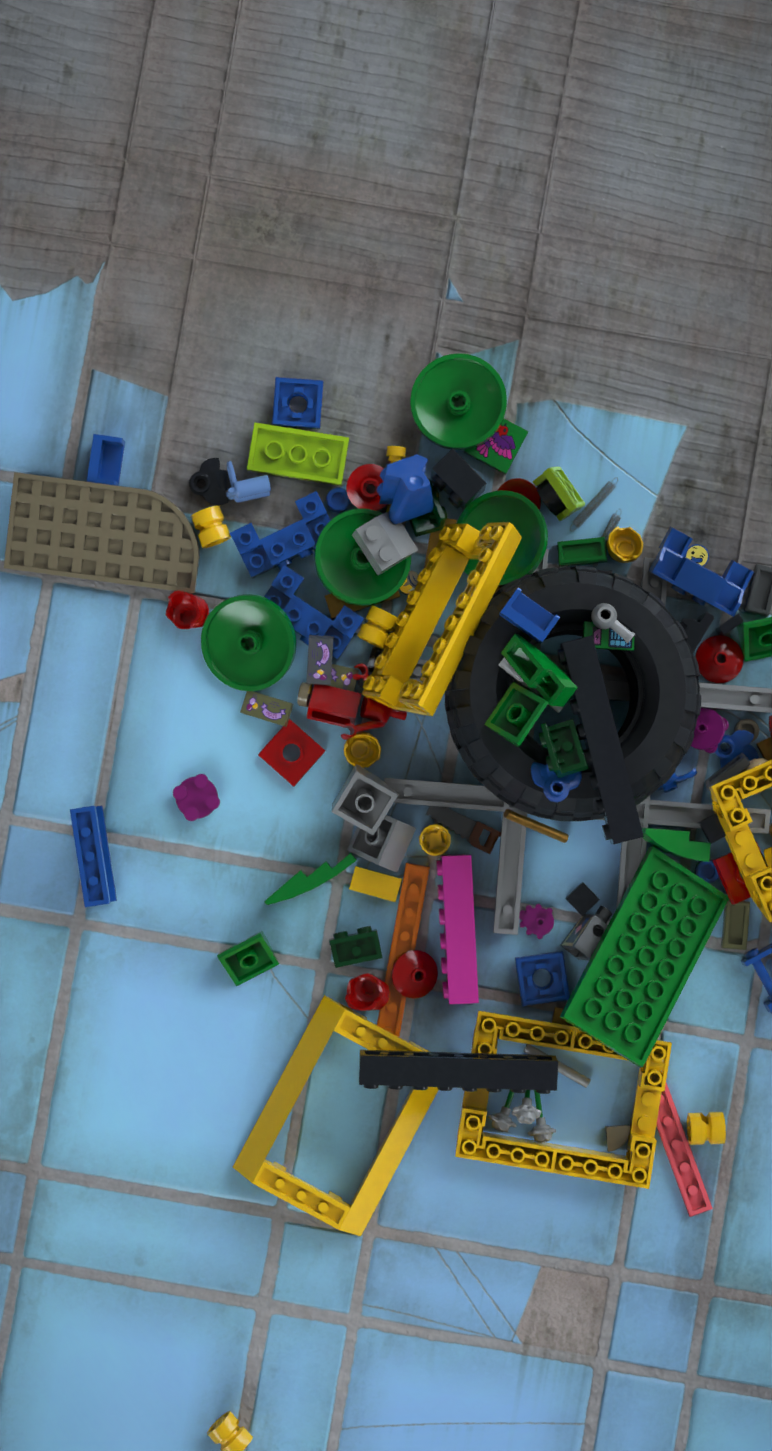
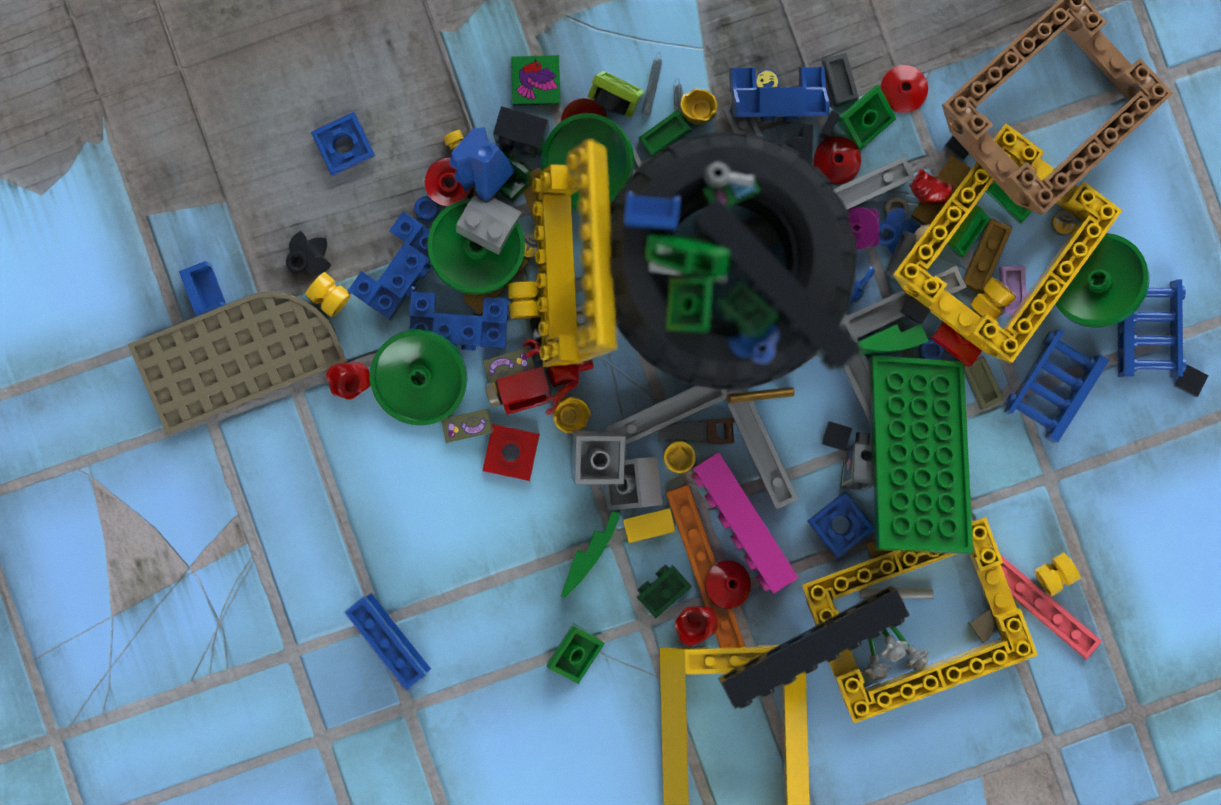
camera: 30 degrees left, 0 degrees up
magenta piece [173,774,220,821] -> none
medium blue piece [226,461,271,503] -> none
lime plate [247,422,349,486] -> none
dark grey tile [306,635,334,685] -> none
green dish [410,353,507,450] -> none
magenta piece [519,904,554,939] -> none

